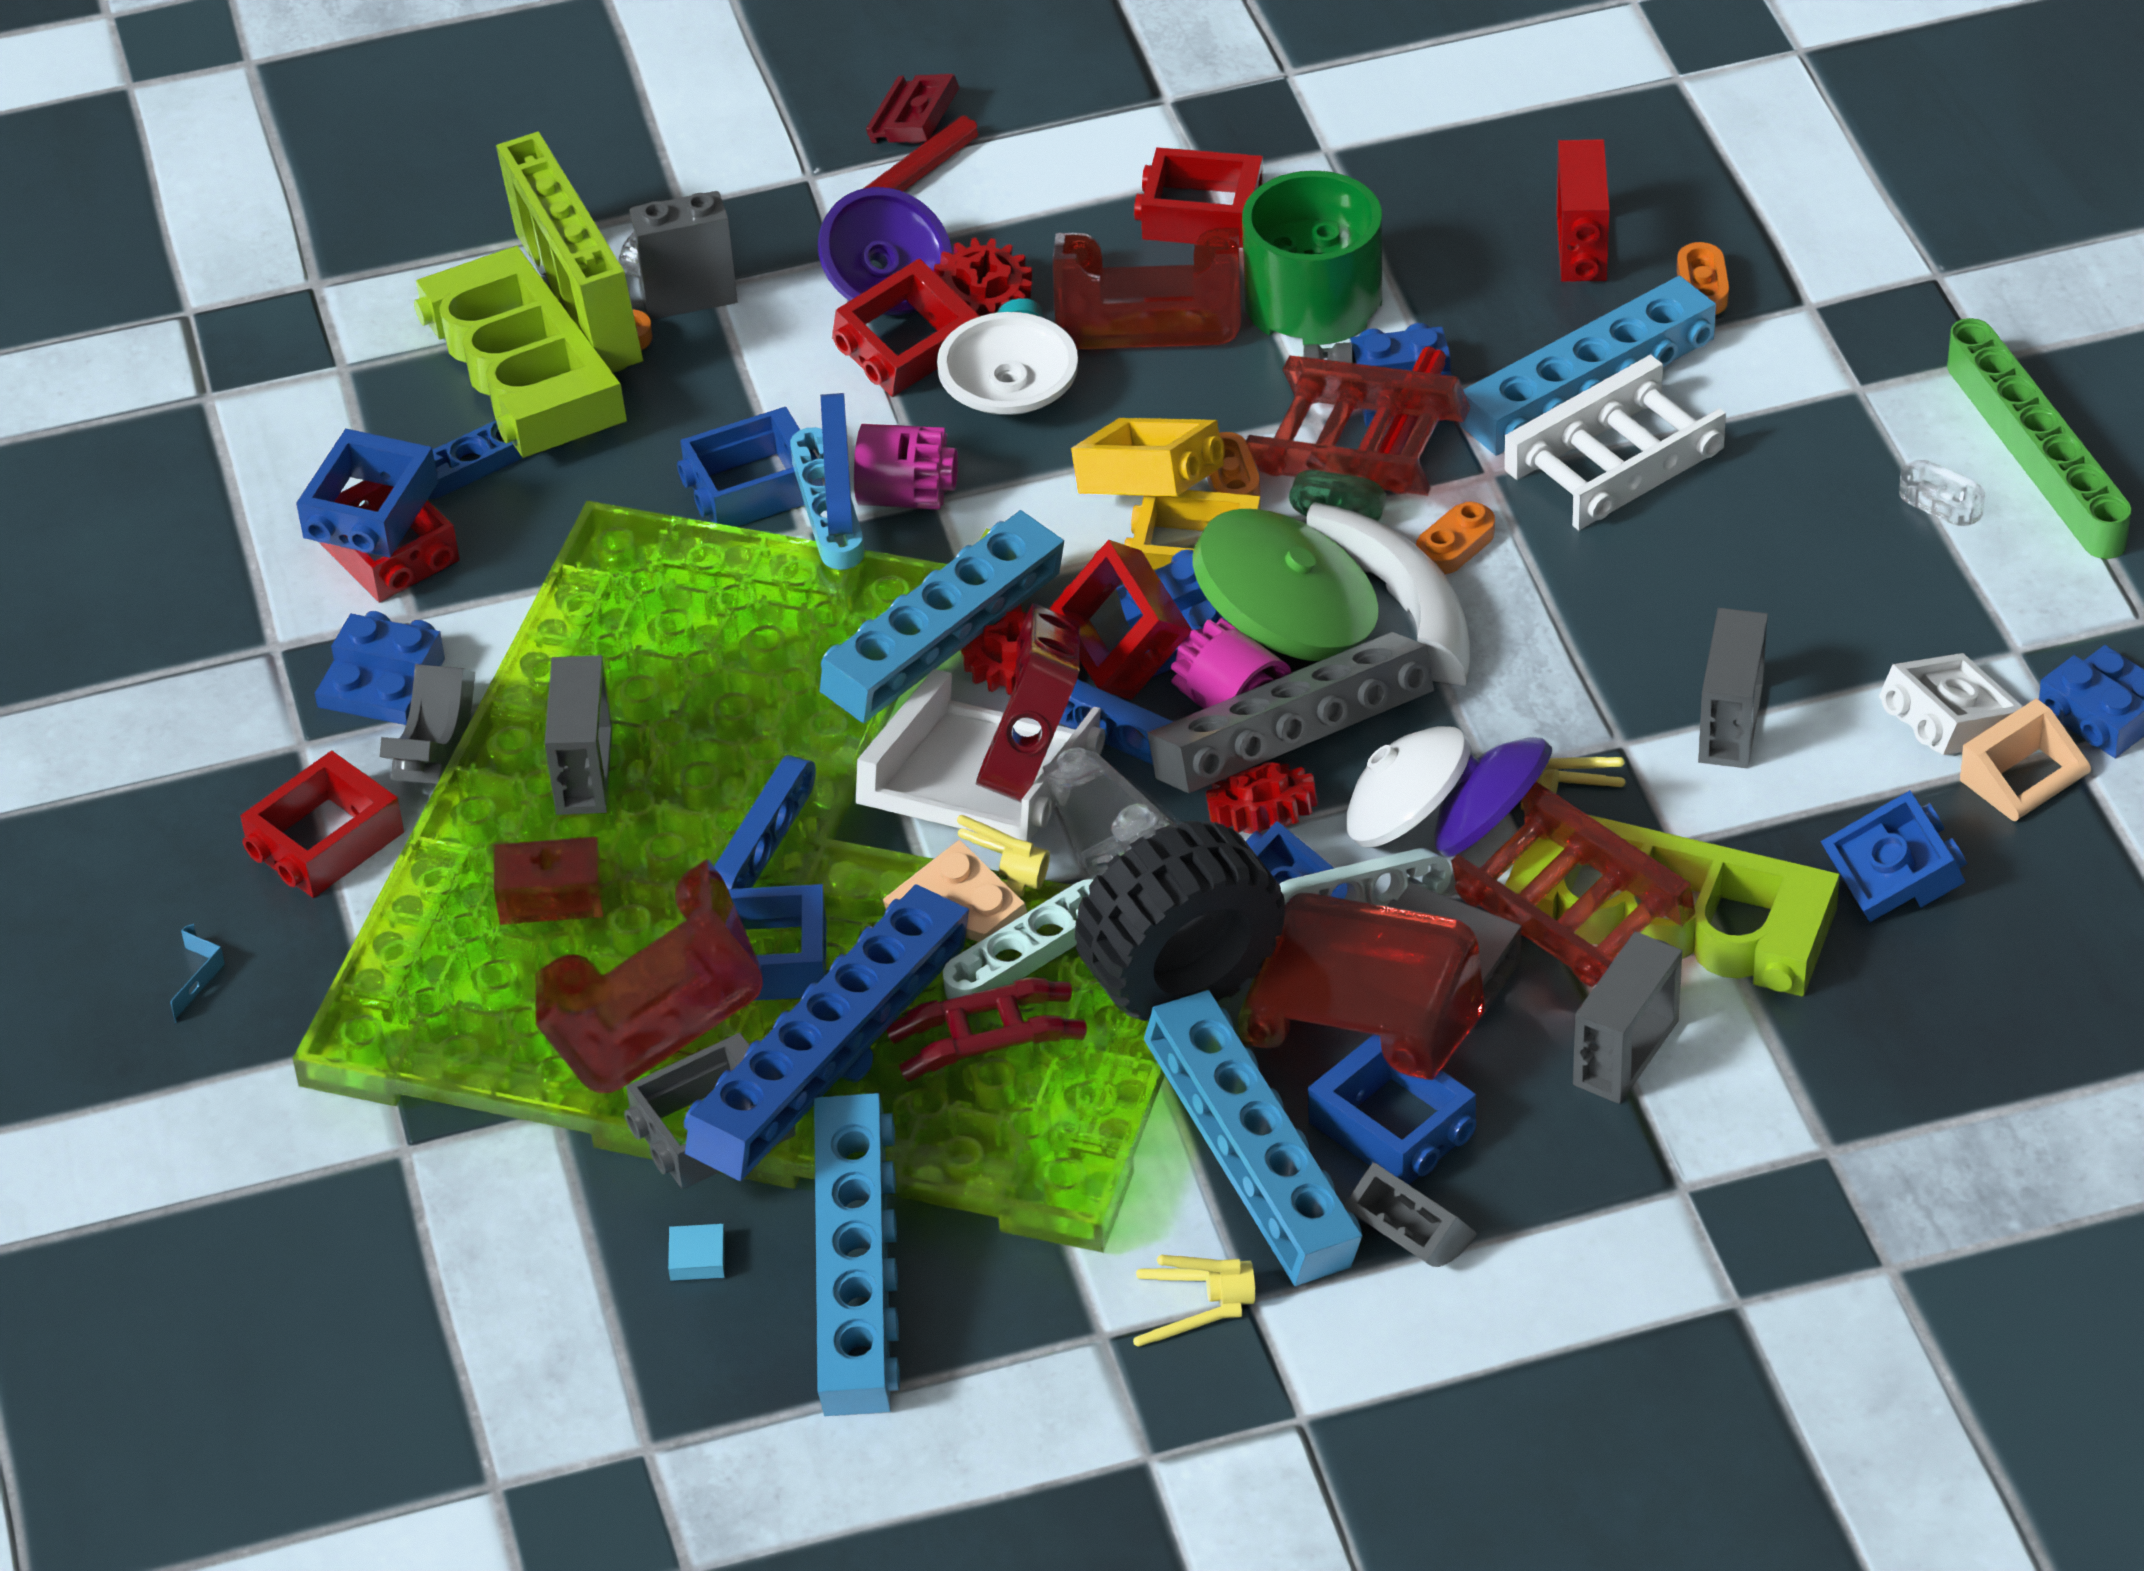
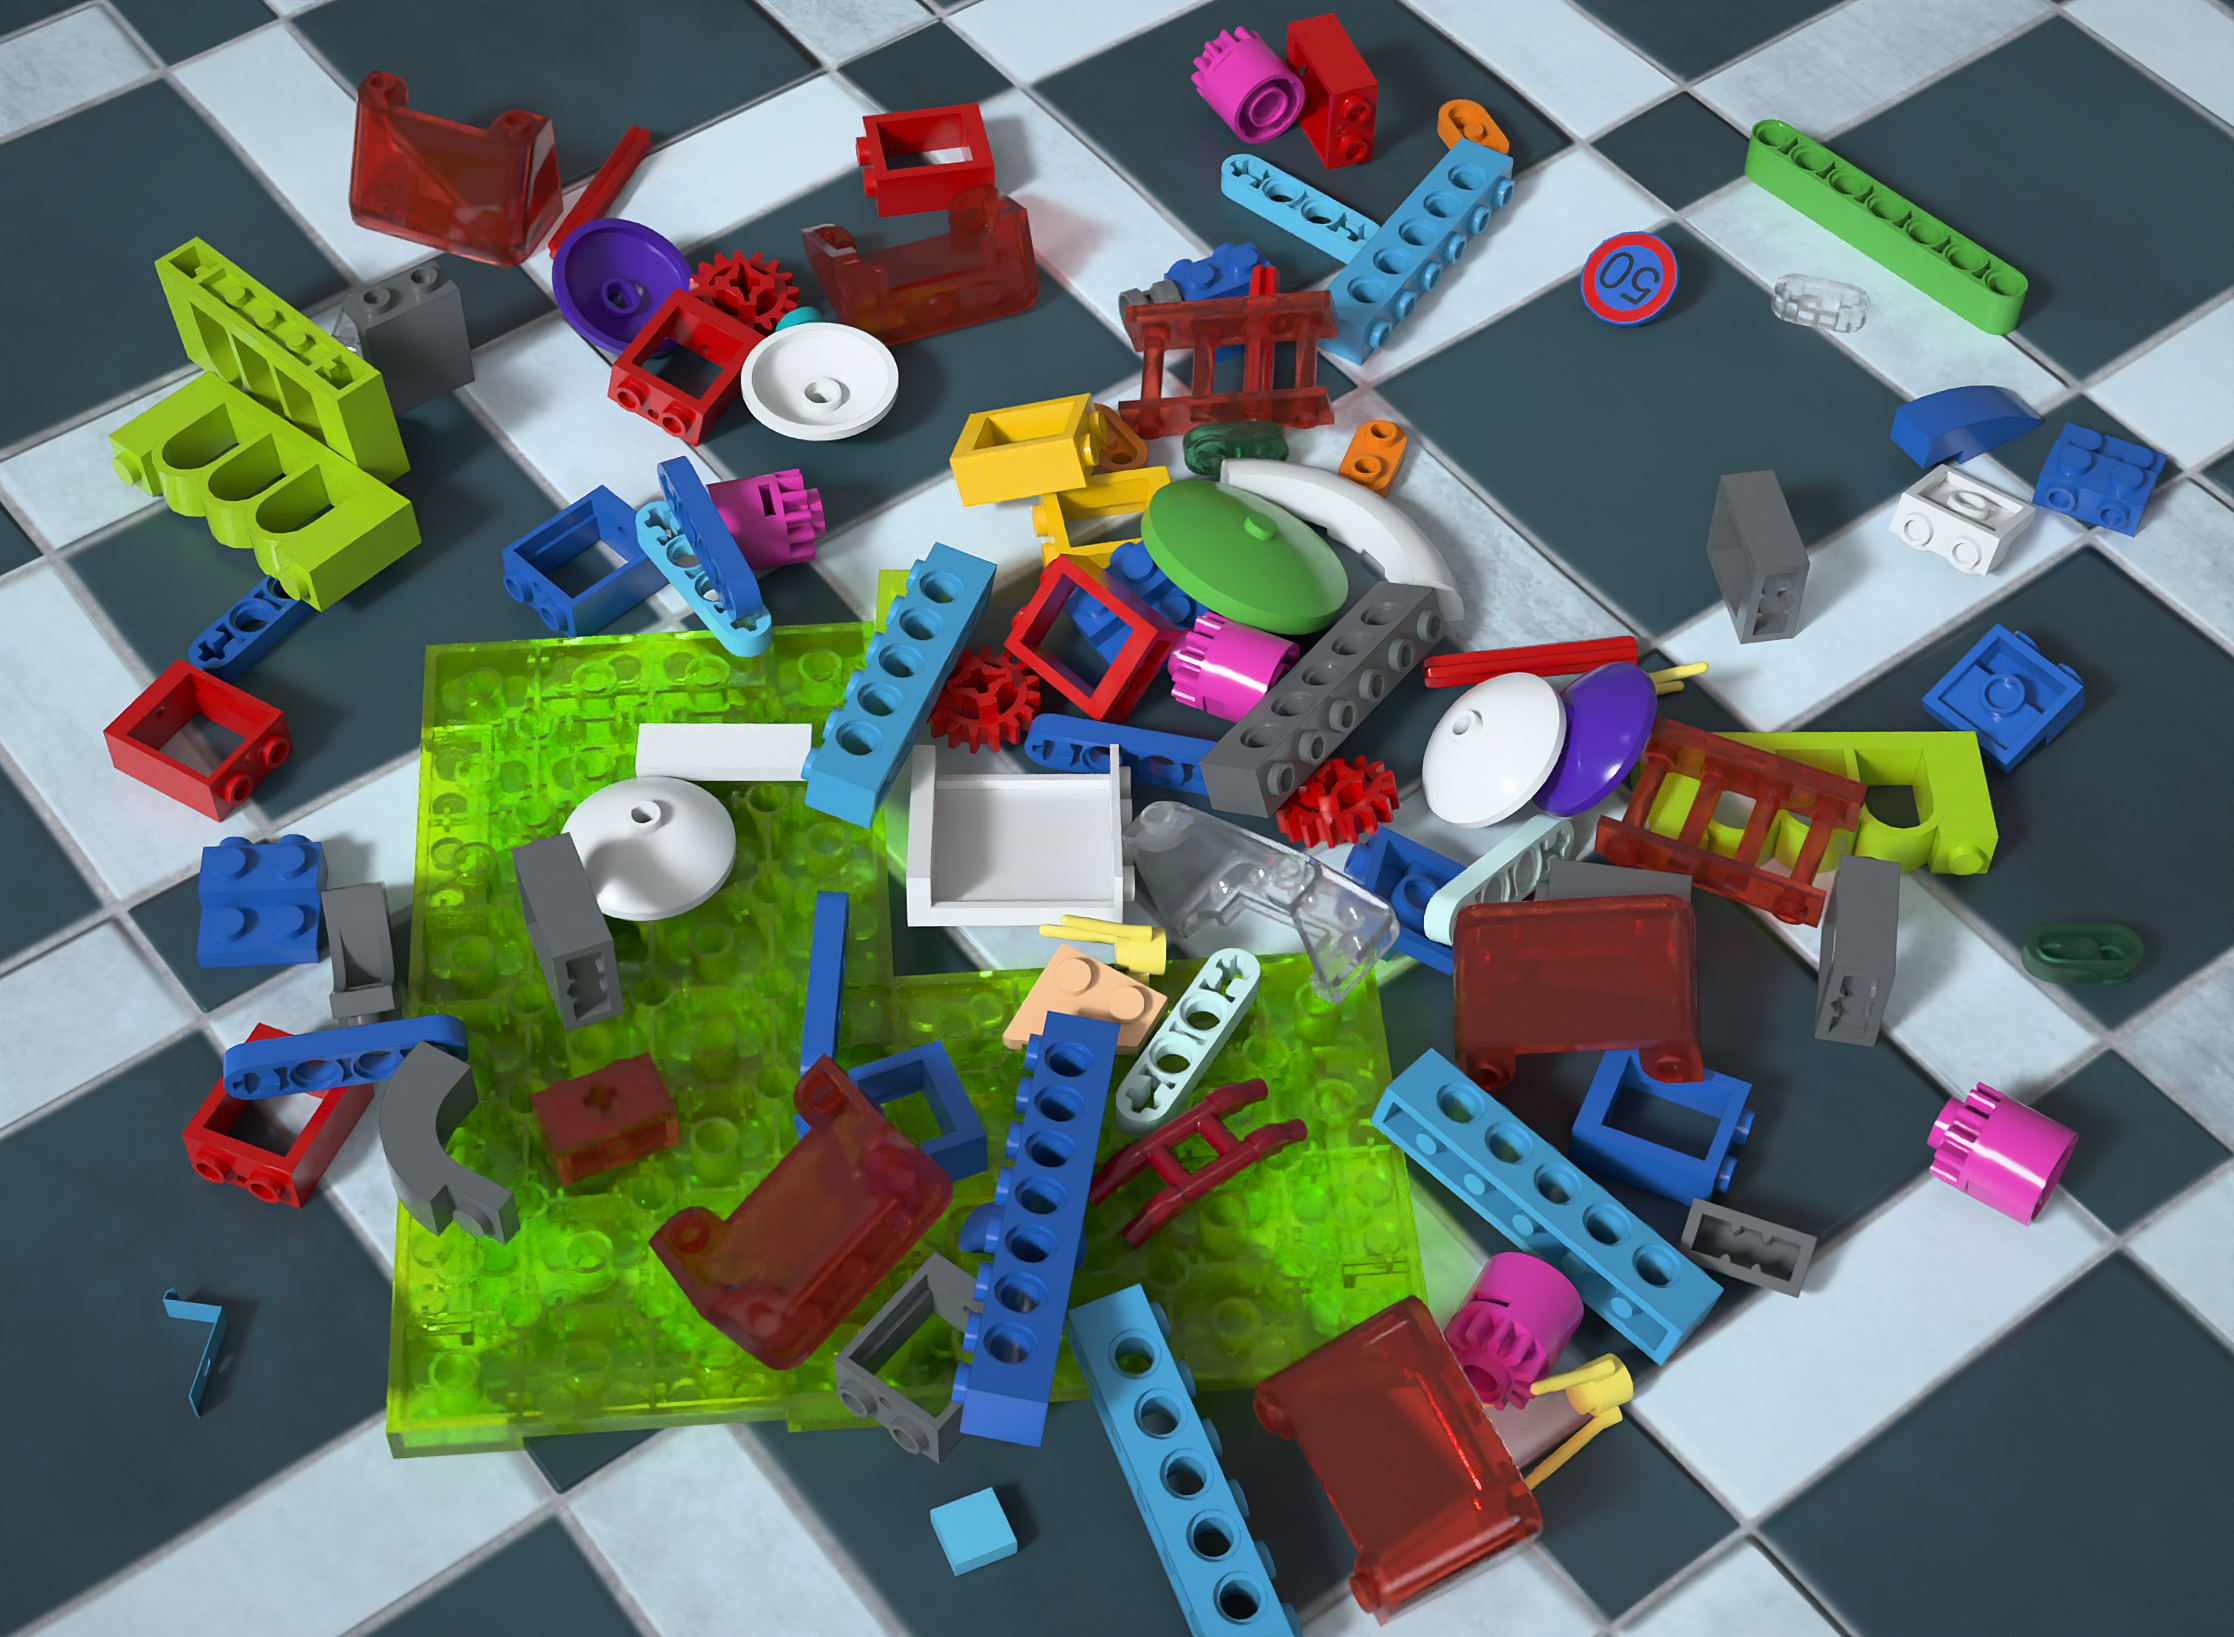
camera: 25 degrees left, 5 degrees up
blue window [296,428,438,557] -> none
dark red plate [866,74,959,144] -> none
dark red beam [976,603,1080,803] -> none
black tyre [1075,820,1285,1021] -> none
green brick [1242,170,1382,345] -> none
white fence [1505,354,1726,531] -> none
light nougat tile [1960,698,2091,821] -> none
none -> blue beam [222,1015,469,1100]
none -> clear red windscreen [348,69,564,267]
none -> dark grey arch [379,1040,521,1246]
none -> white dish [561,776,737,921]
none -> white tile [635,724,813,781]
none -> dark pink gear [1191,26,1305,144]
none -> medium azure beam [1221,154,1380,264]
none -> clear red windscreen [1253,1295,1543,1627]
none -> red axle [1421,635,1638,689]
none -> dark pink gear [1435,1252,1584,1411]
none -> piece [1580,231,1680,327]
none -> blue slope [1890,385,2042,469]
none -> dark pink gear [1927,1081,2079,1227]
none -> clear green plate [2021,922,2144,984]

